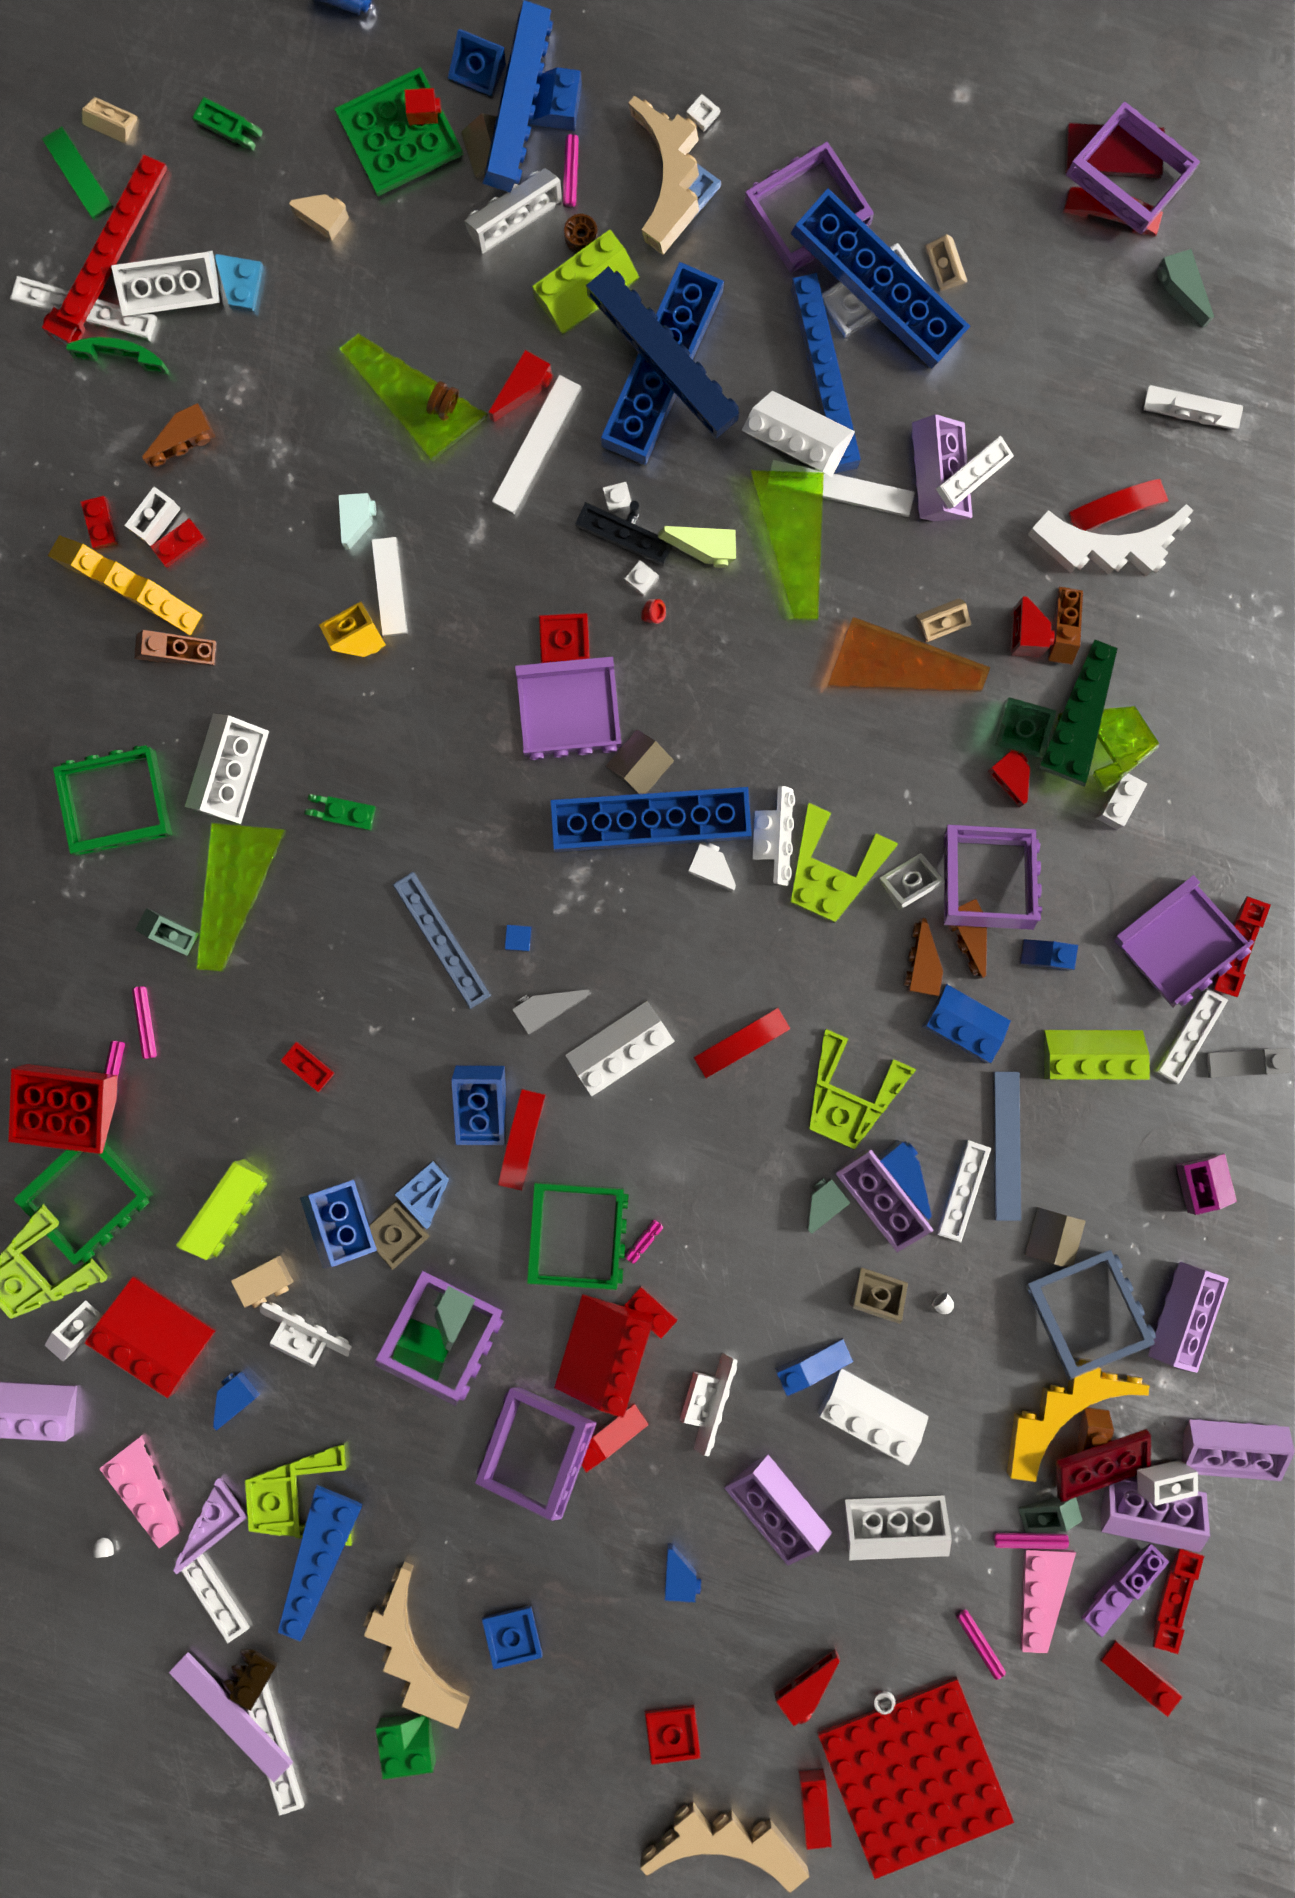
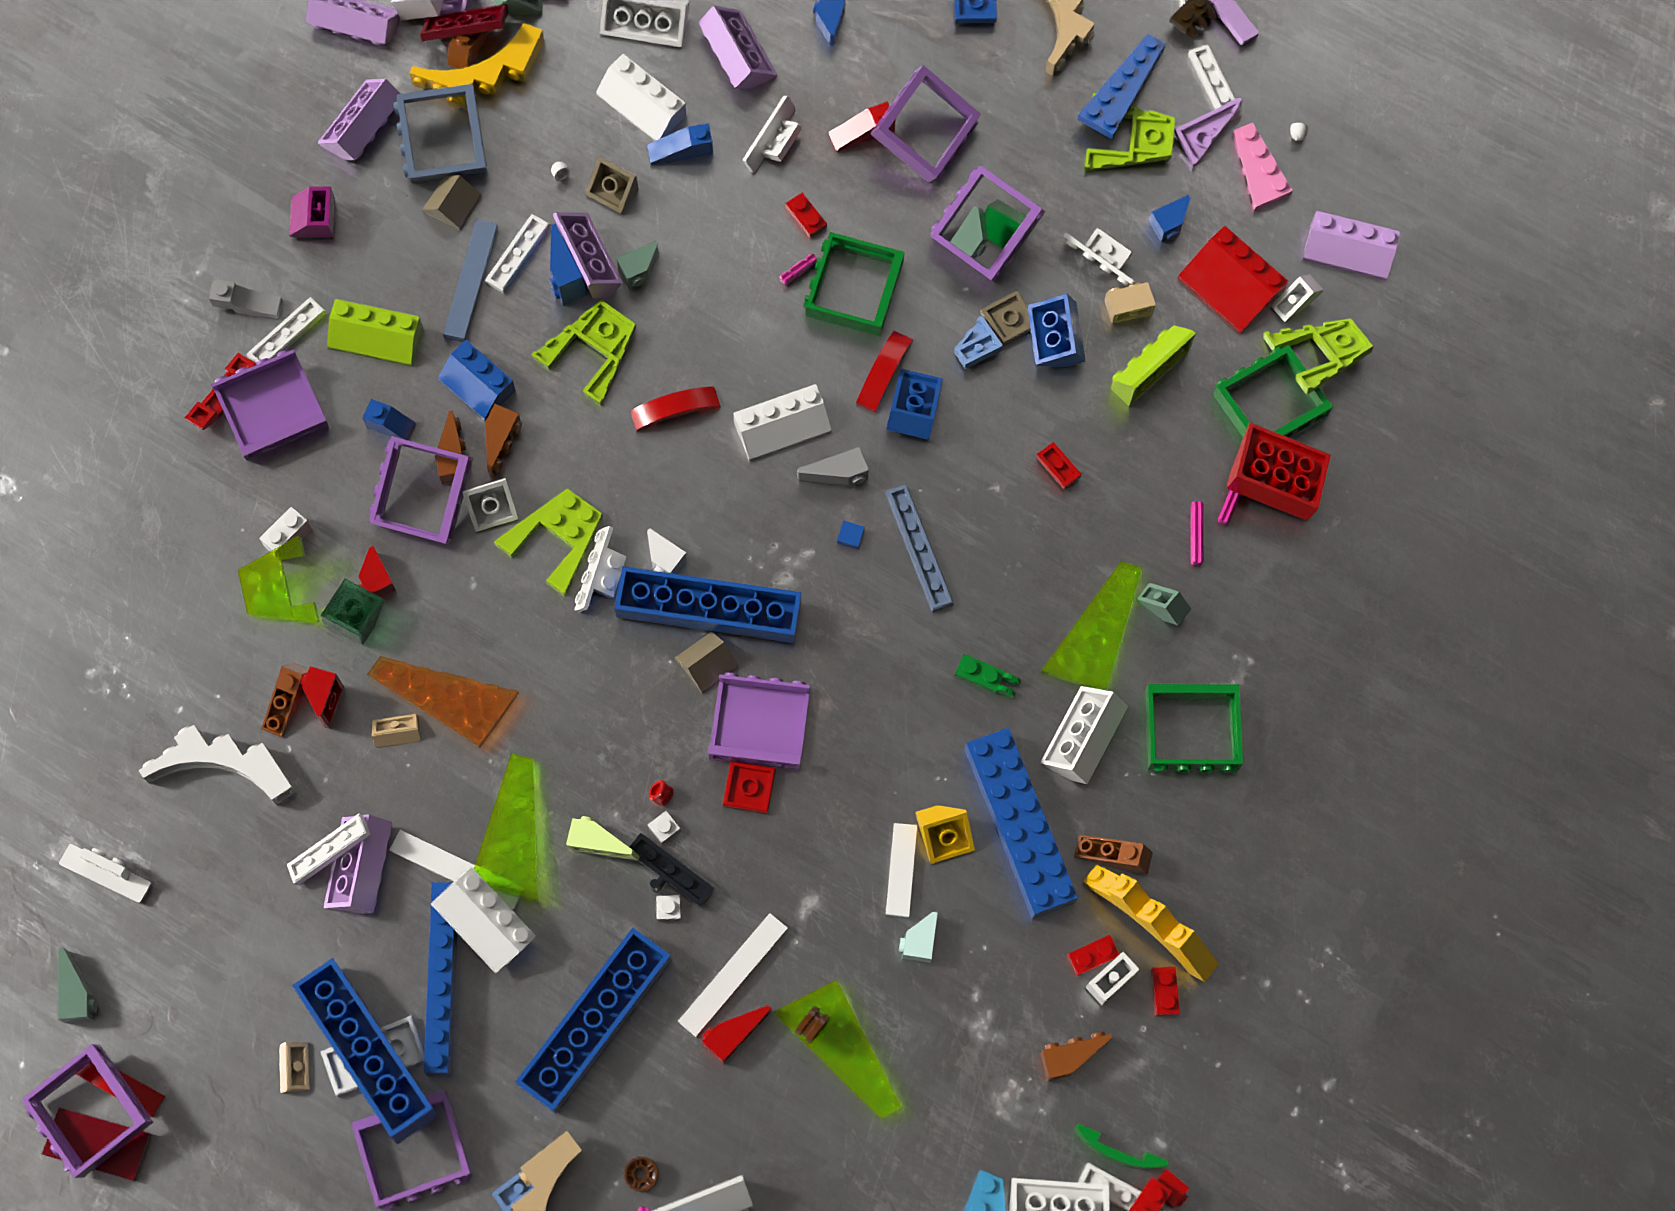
camera: 170 degrees left, 15 degrees down
lime slope [532,229,639,335] -> none
red slope [554,1294,654,1418] -> none
dark blue brick [586,266,739,439] -> none
dark green wing [1039,640,1118,787] -> none
red slope [1069,479,1169,531] -> none
none -> blue brick [964,727,1078,919]

